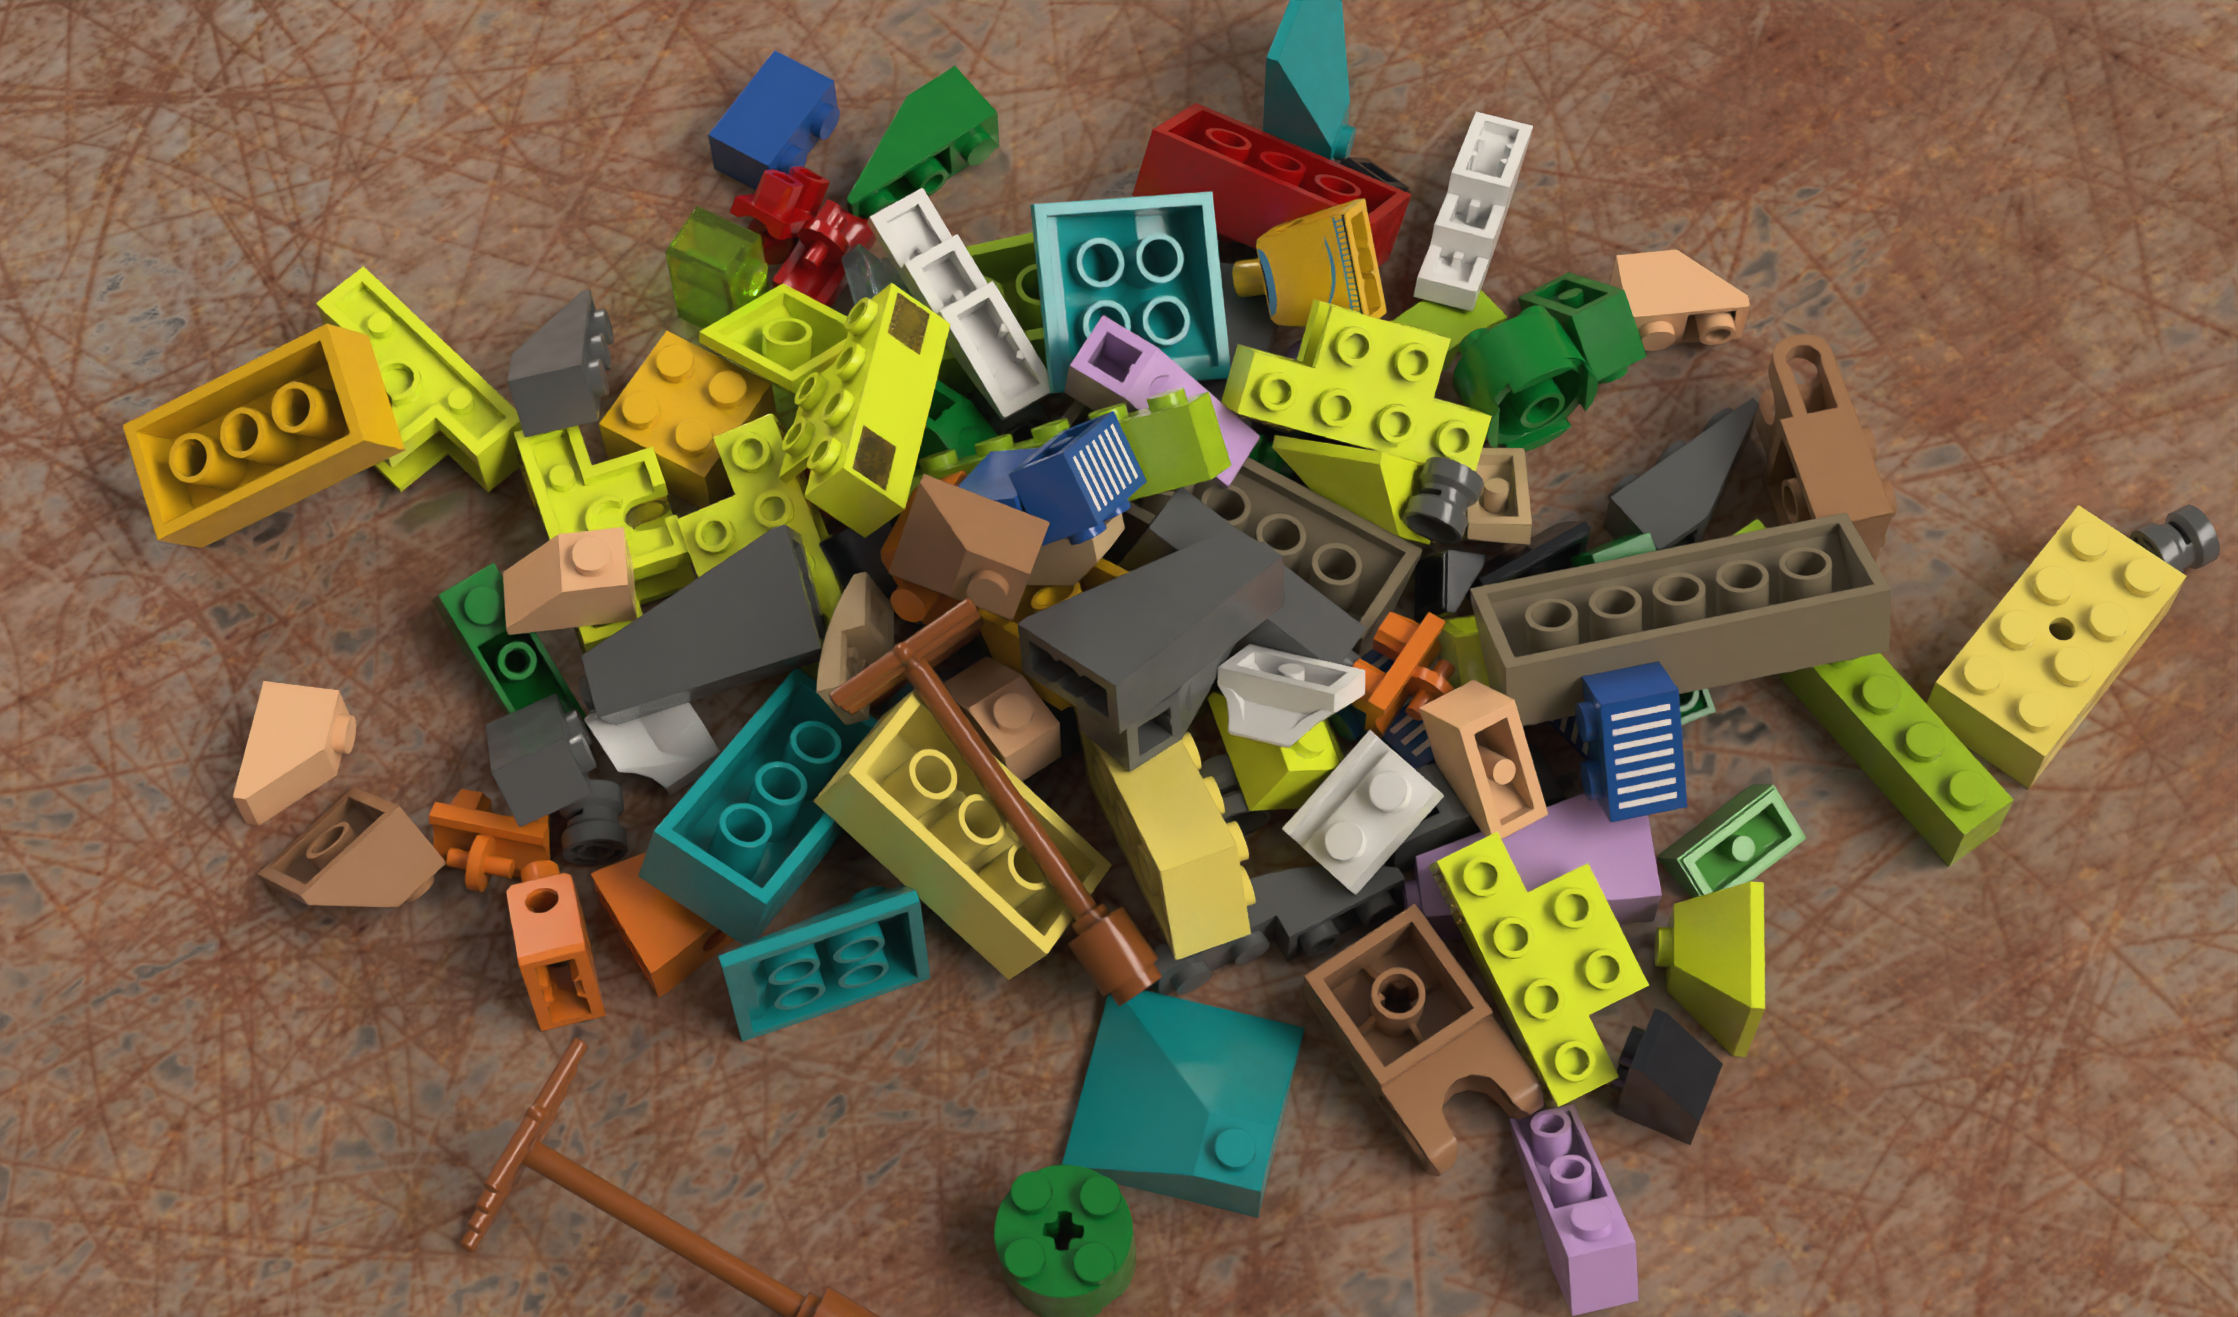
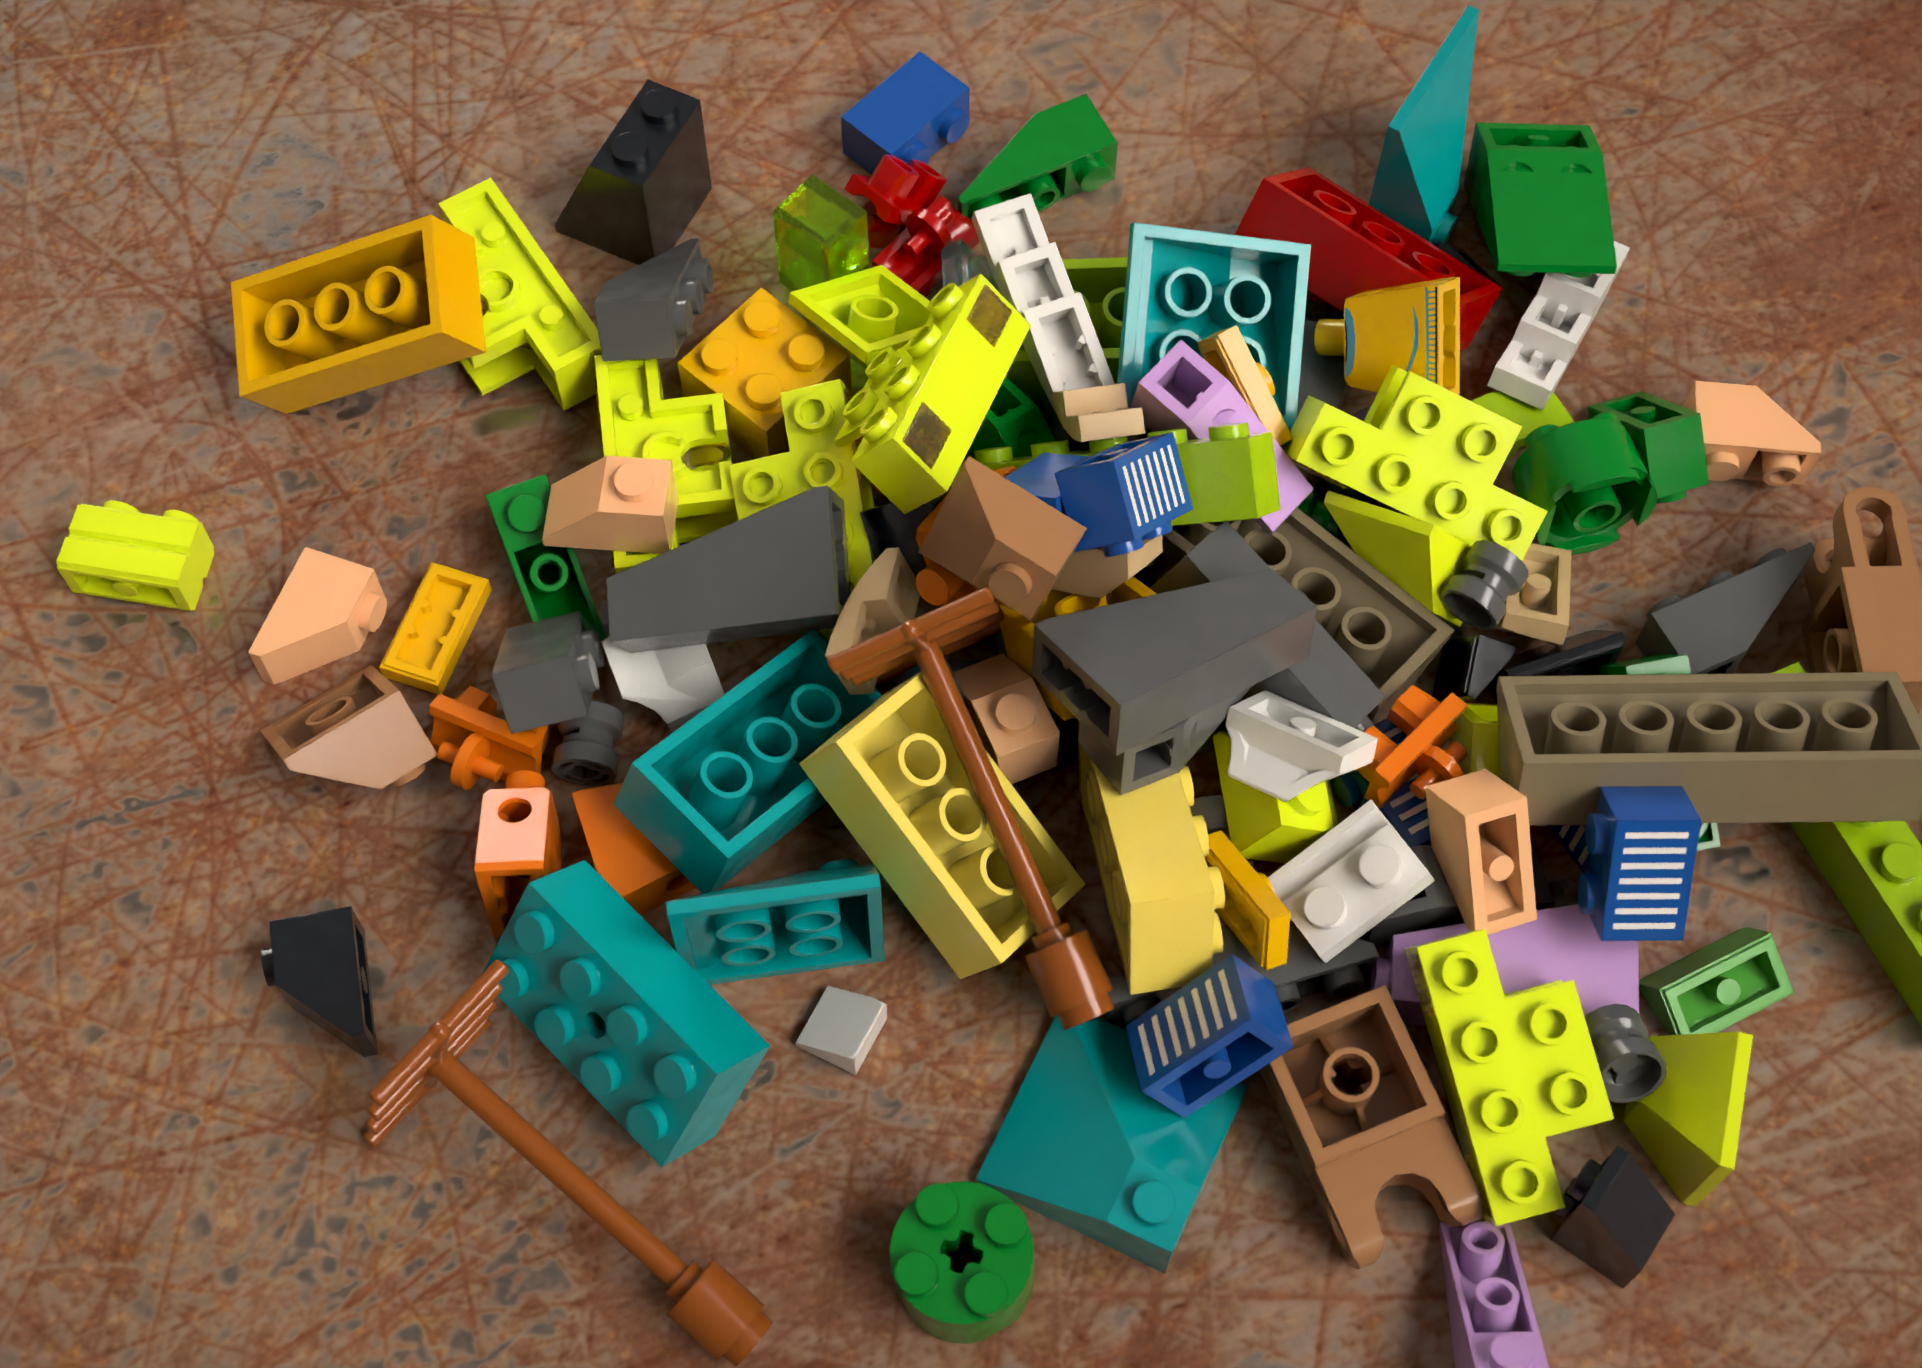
camera: 10 degrees right, 0 degrees up
none -> neon yellow brick [56,500,215,611]
none -> black slope [261,906,378,1057]
none -> yellow plate [379,562,492,694]
none -> teal brick [482,860,770,1167]
none -> black slope [555,79,712,265]
none -> white slope [796,986,887,1075]
none -> tan slope [1051,383,1145,442]
none -> blue brick [1126,954,1293,1118]
none -> yellow plate [1198,325,1293,446]
none -> yellow plate [1205,830,1291,970]
none -> green slope [1464,122,1617,278]
none -> dark grey wheel [1585,1004,1666,1103]

